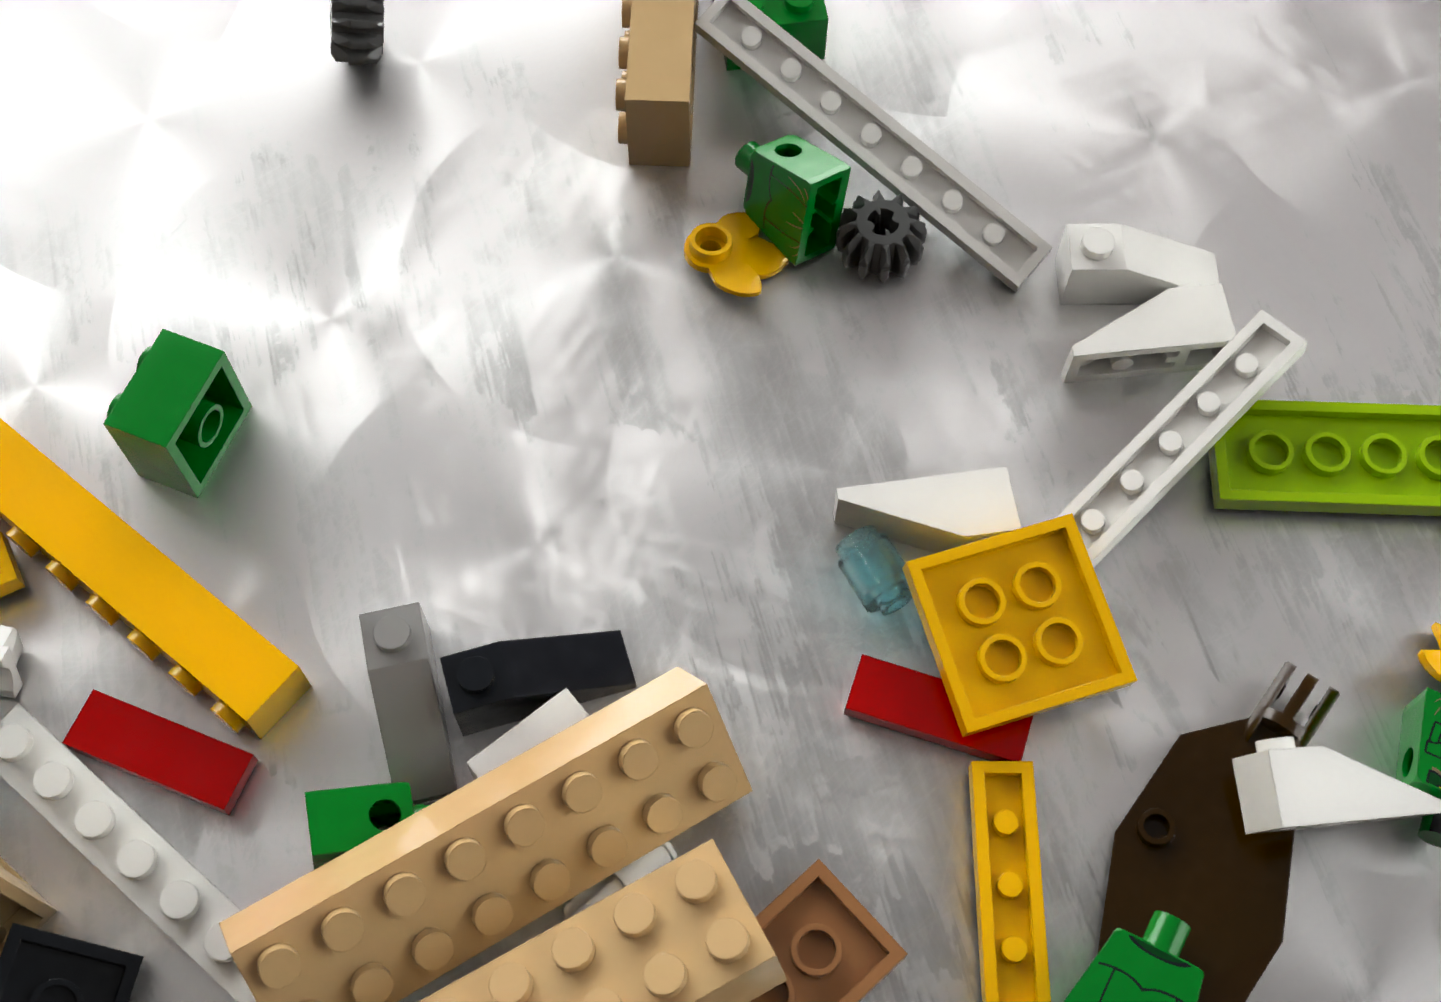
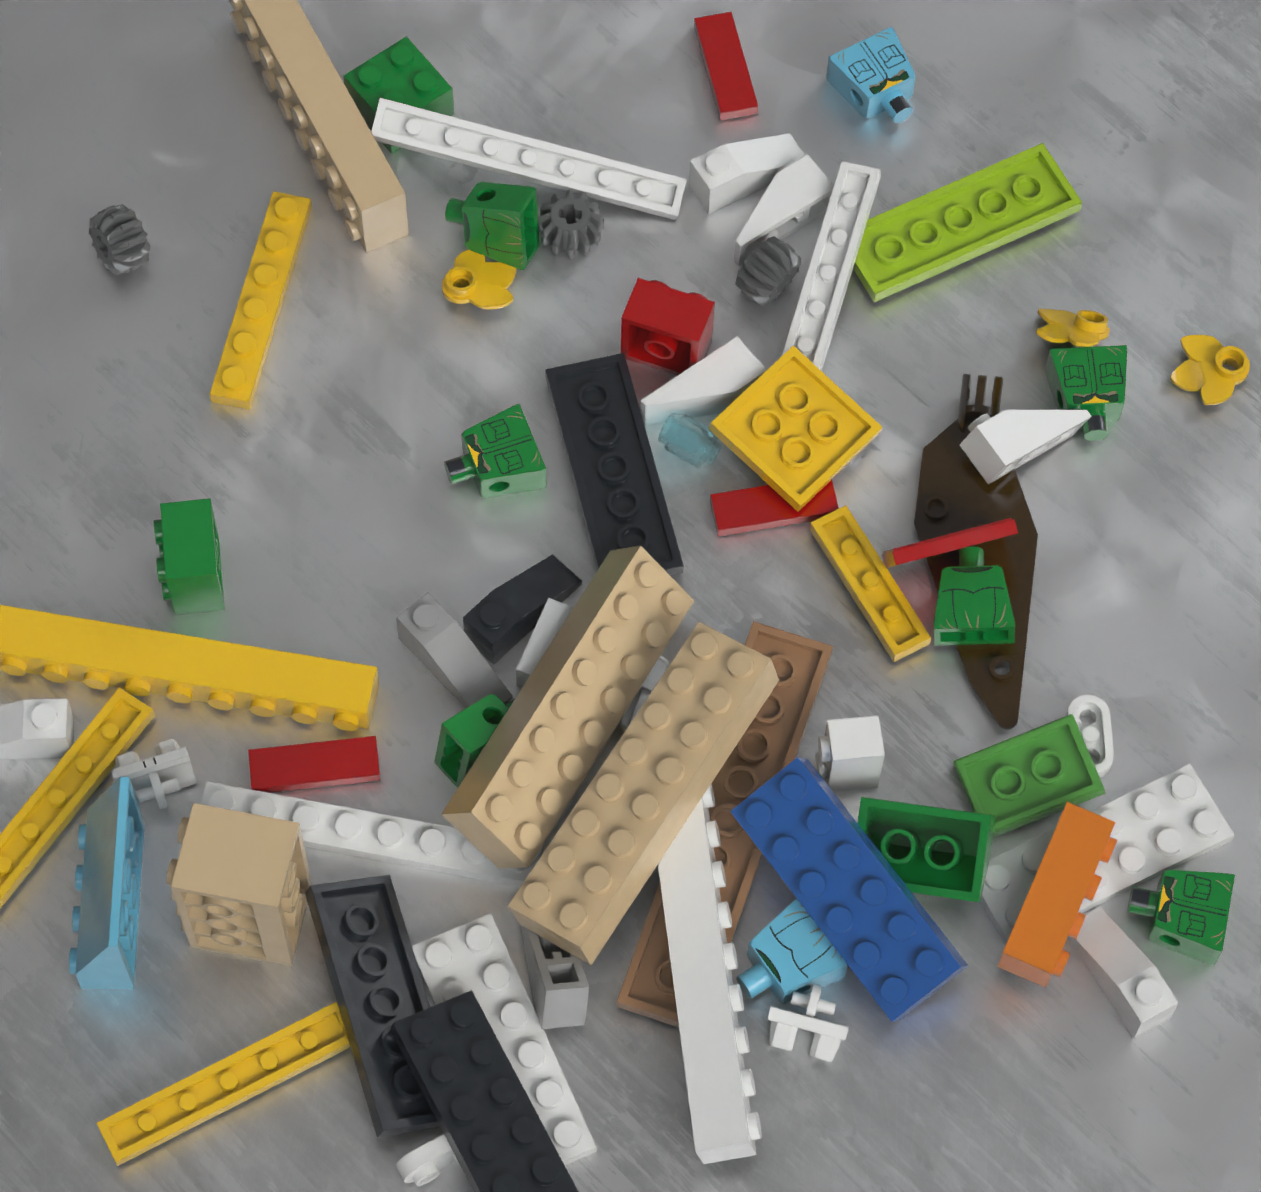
camera: 30 degrees left, 0 degrees up
none -> yellow plate [209,191,312,410]
none -> green torso [444,403,547,498]
none -> black plate [545,353,684,576]
none -> red brick [620,278,715,376]
none -> red tile [694,12,758,121]
none -> dark grey gear [735,236,801,306]
none -> medium azure torso [826,27,916,123]
none -> red tile [882,518,1018,568]

